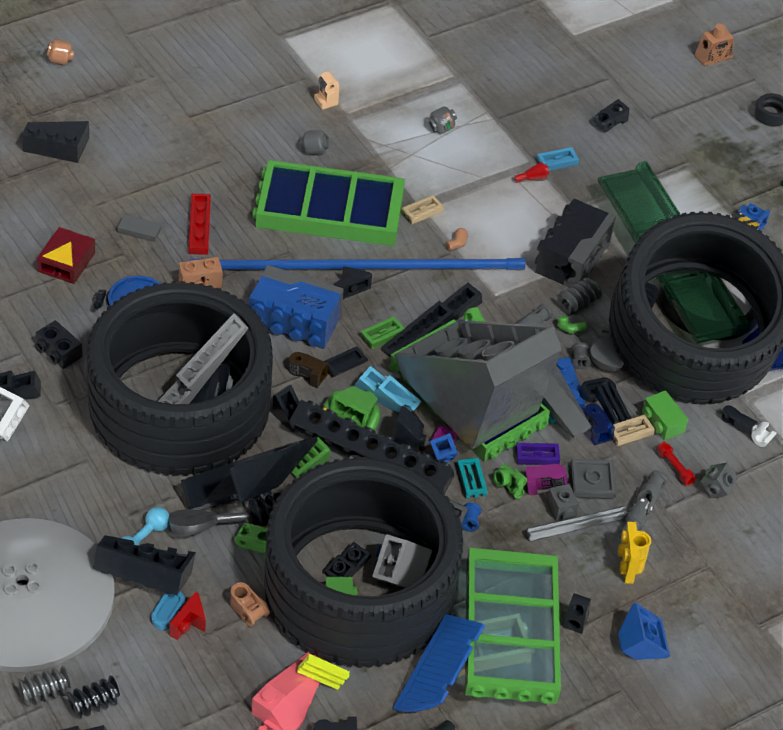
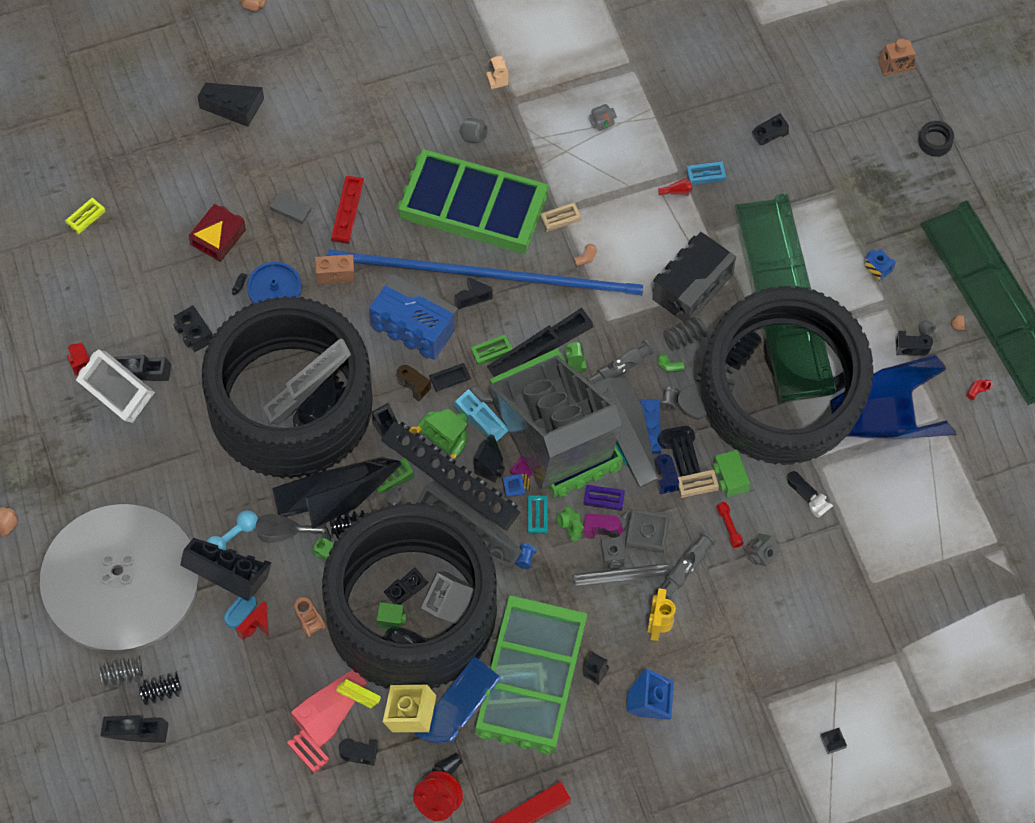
camera: 15 degrees right, 15 degrees up
none -> light yellow brick [383,685,436,732]

